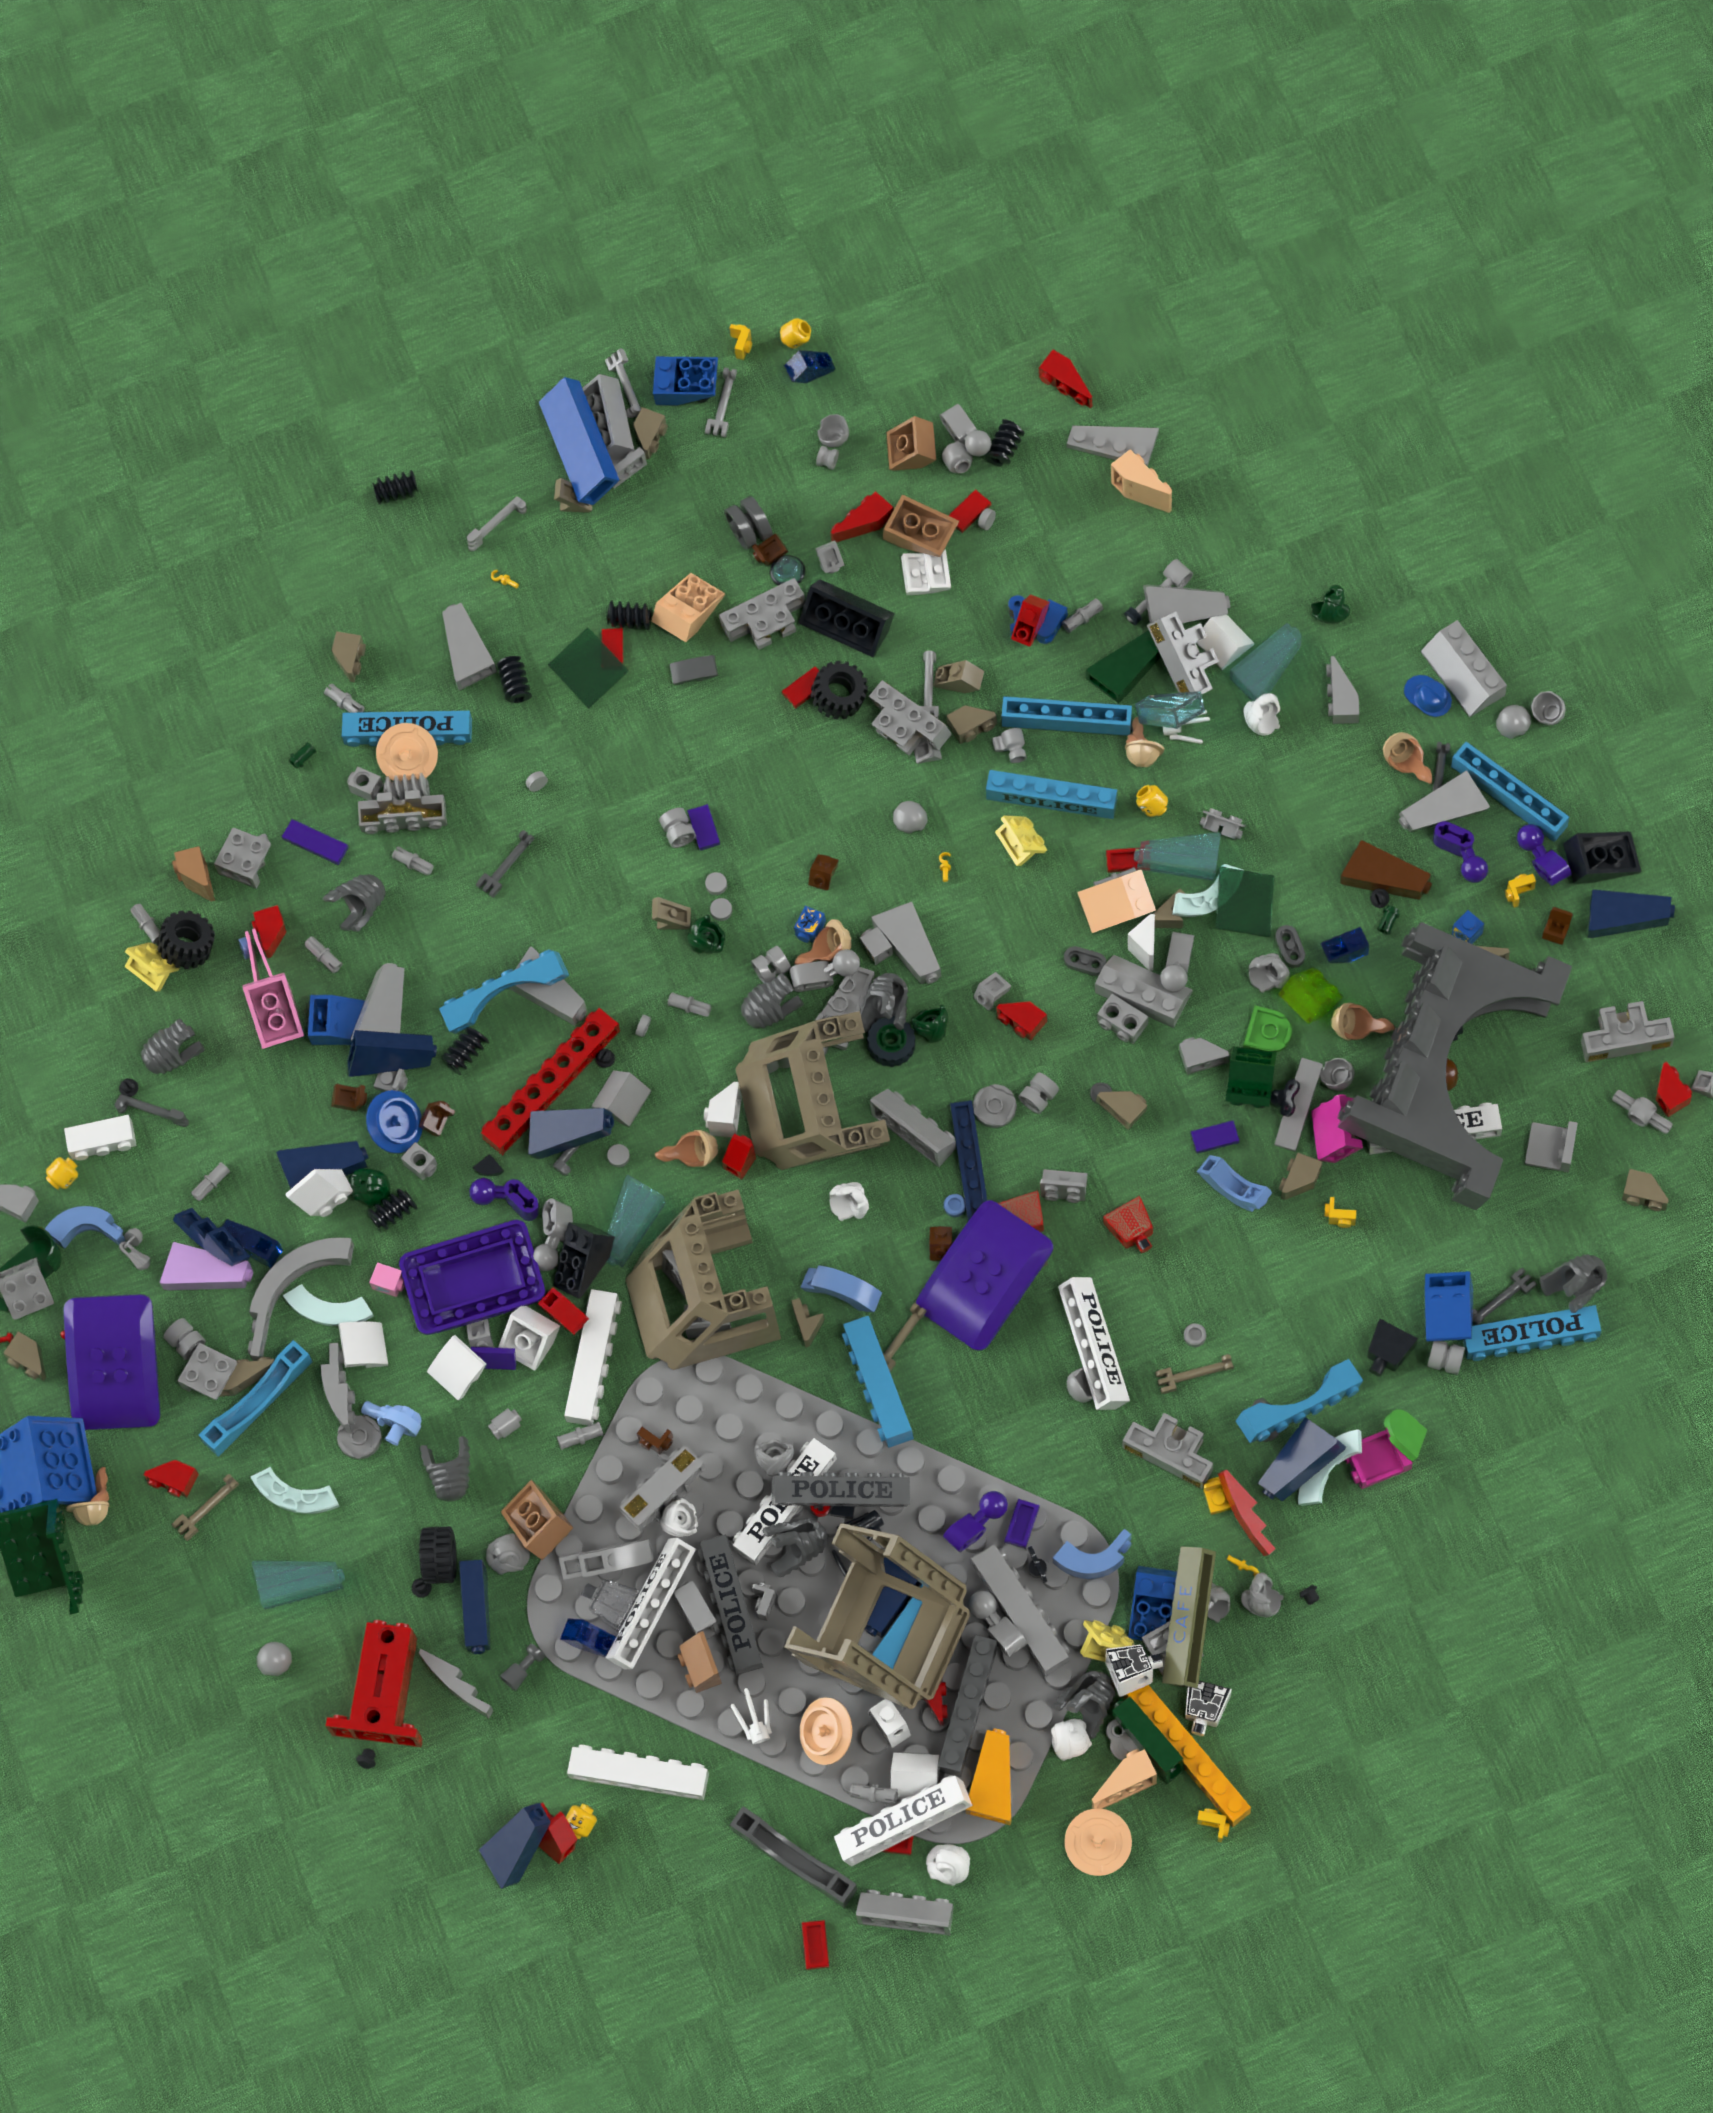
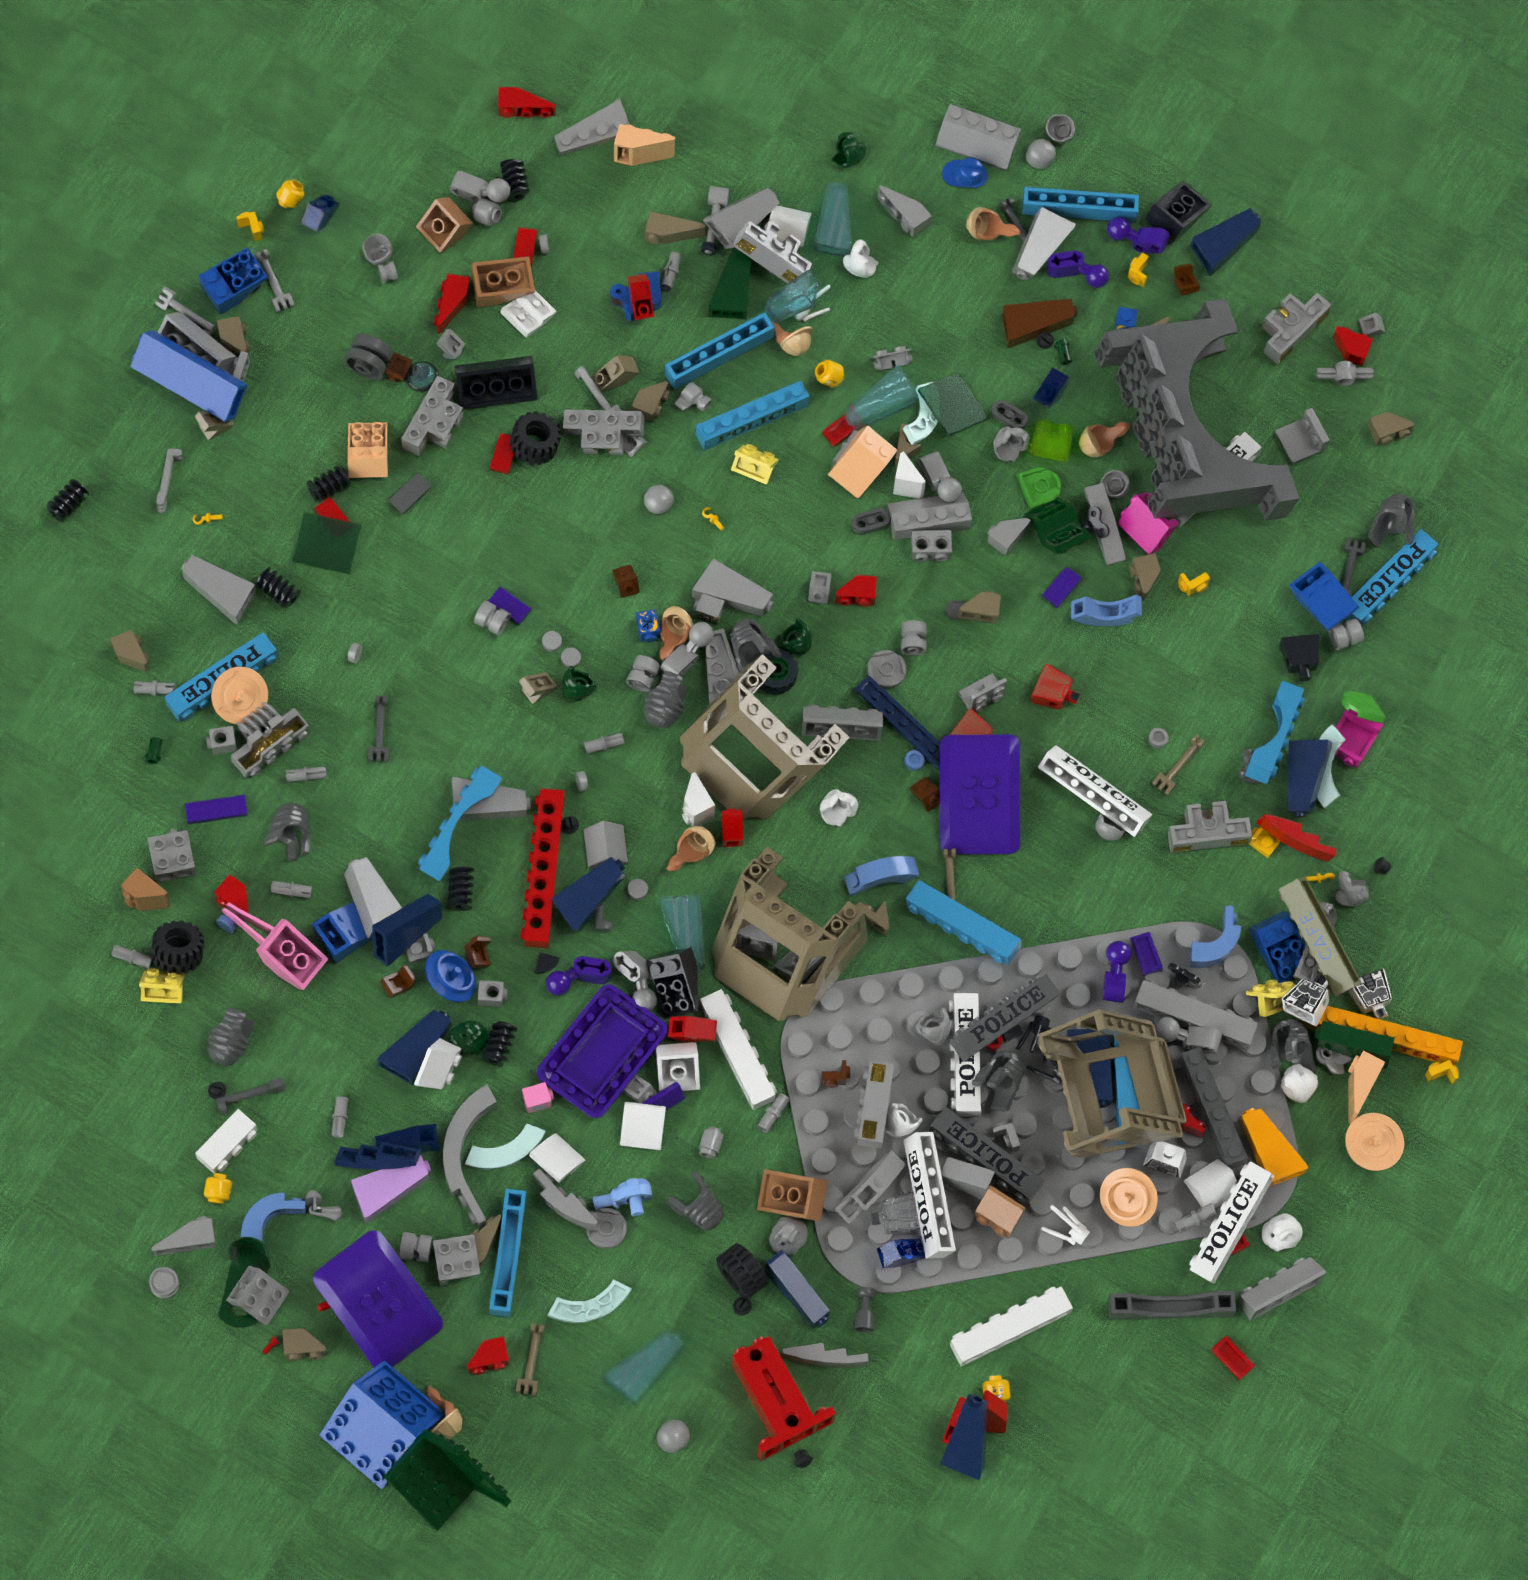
camera: 50 degrees left, 0 degrees up
none -> dark tan slope [645,211,706,244]

